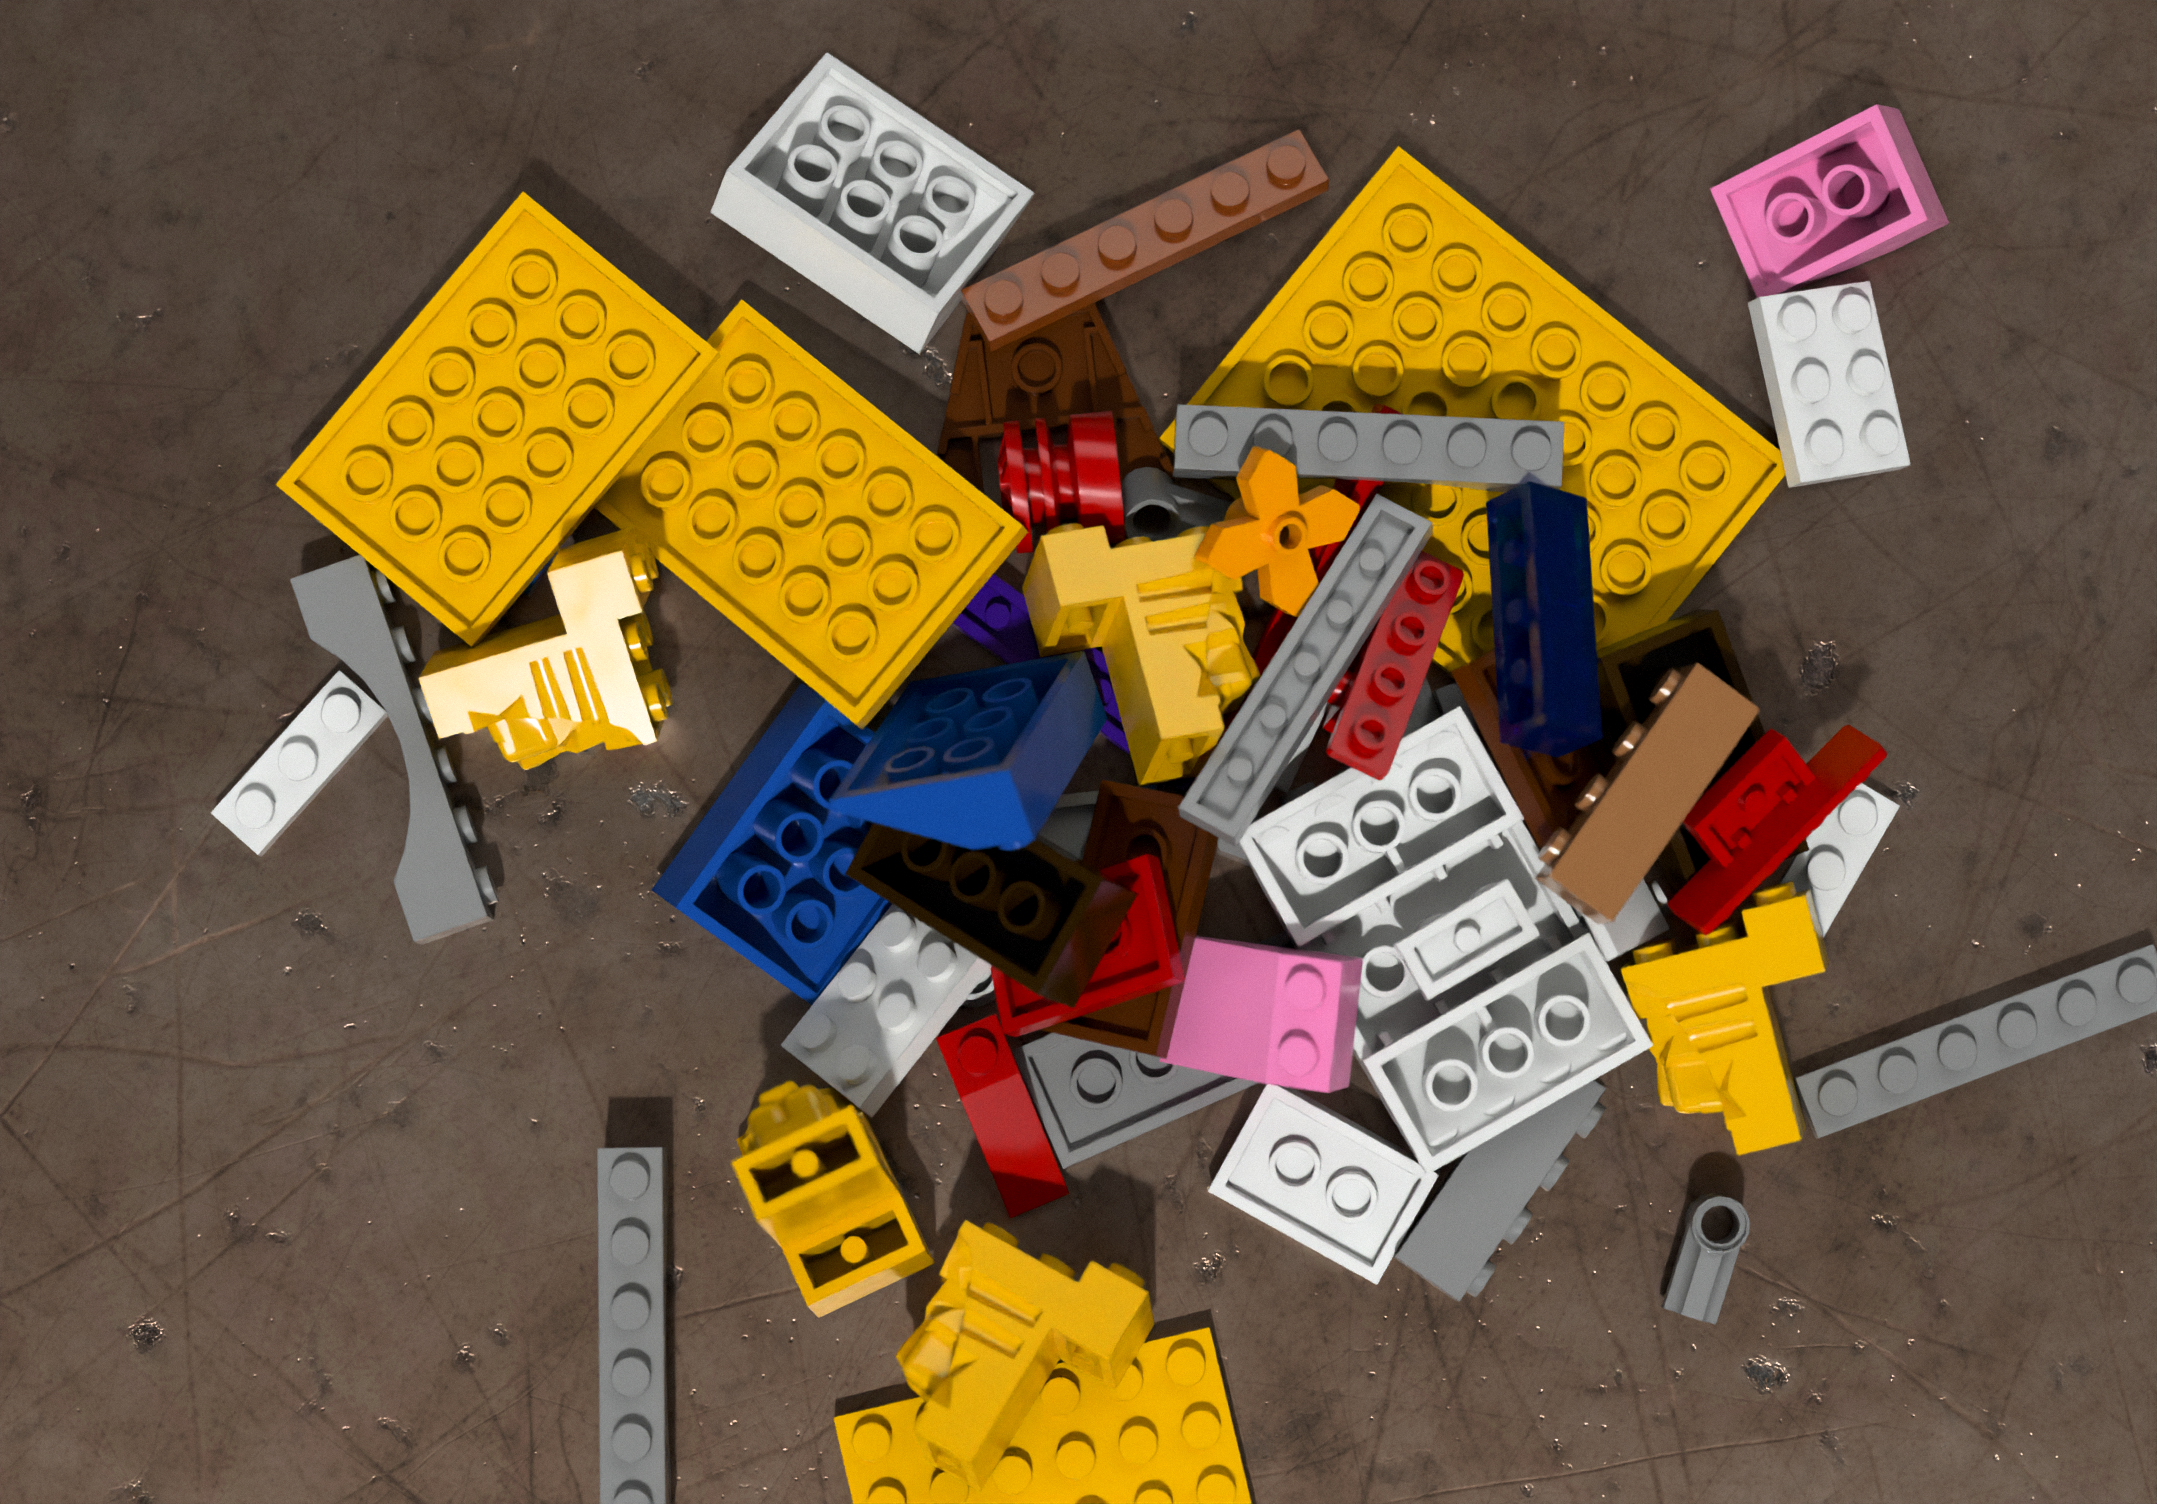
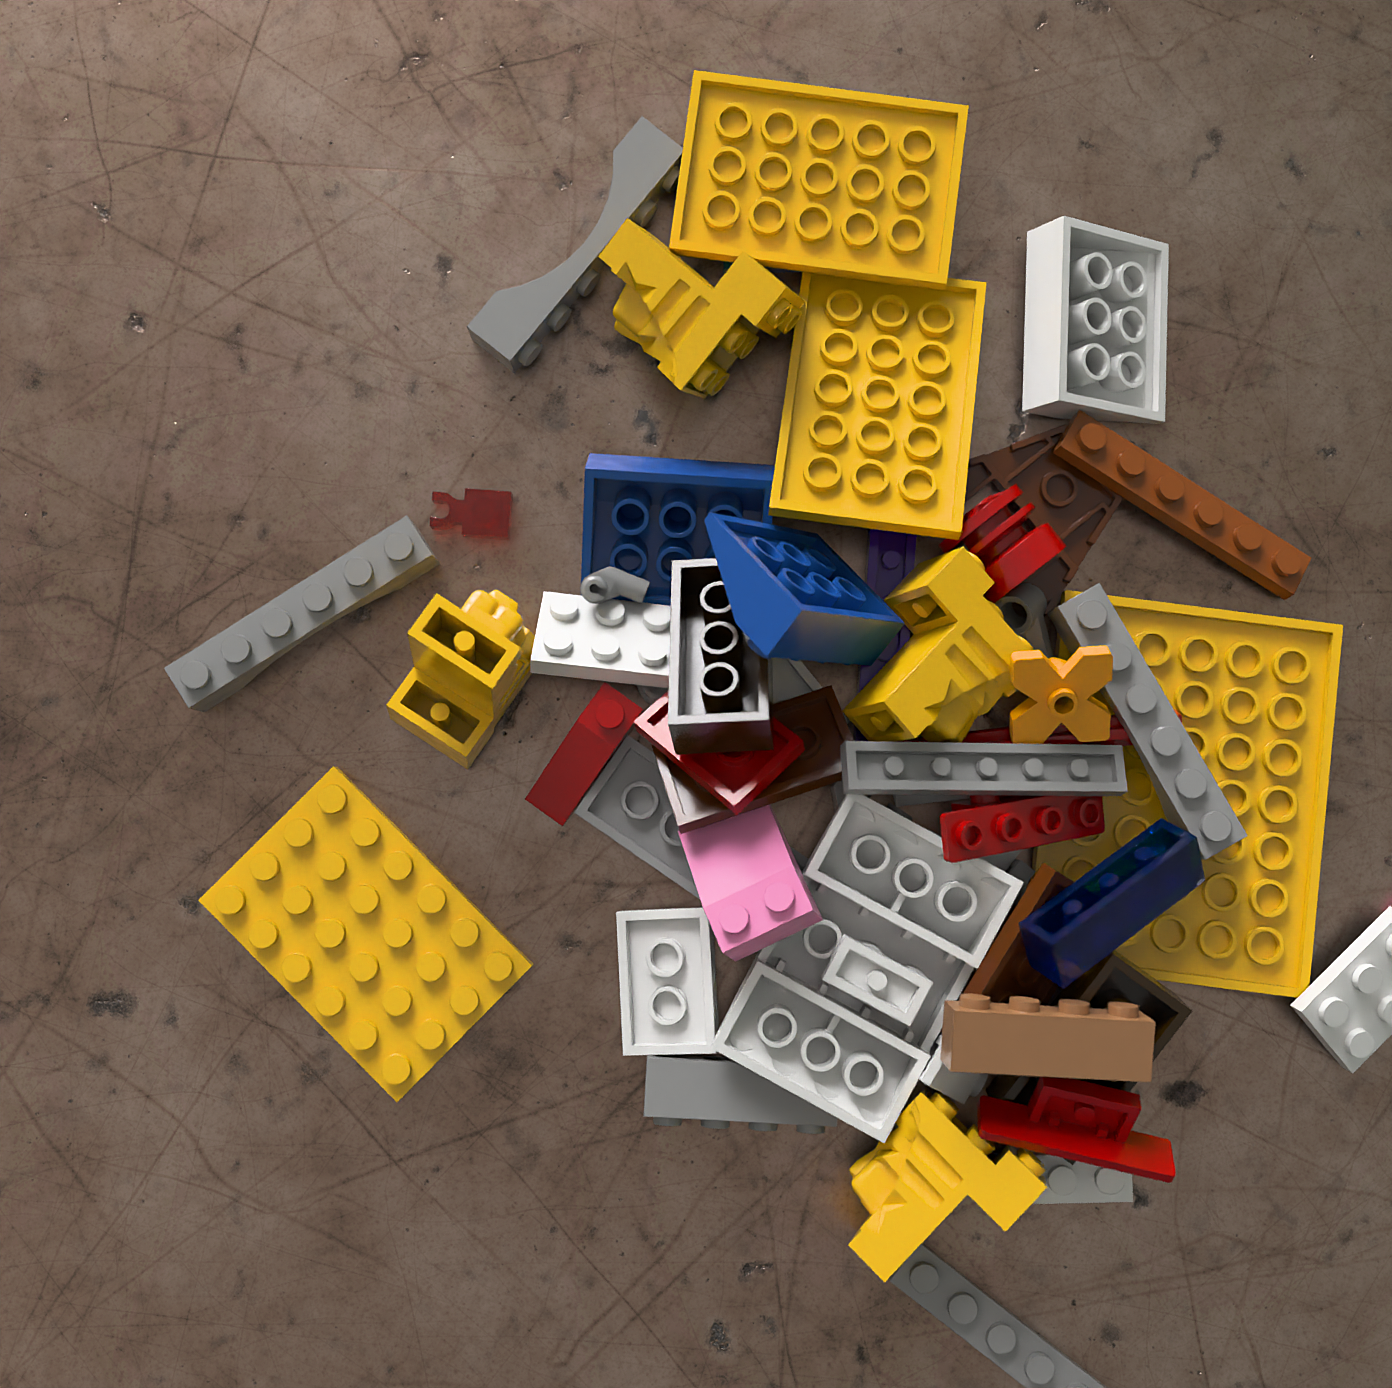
camera: 55 degrees right, 0 degrees up
white plate [211,670,388,857] -> none
yellow brick [896,1220,1154,1492] -> none
light grey piece [1661,1193,1750,1325] -> none
none -> clear red plate [430,488,513,540]
none -> light grey arm [580,566,650,604]

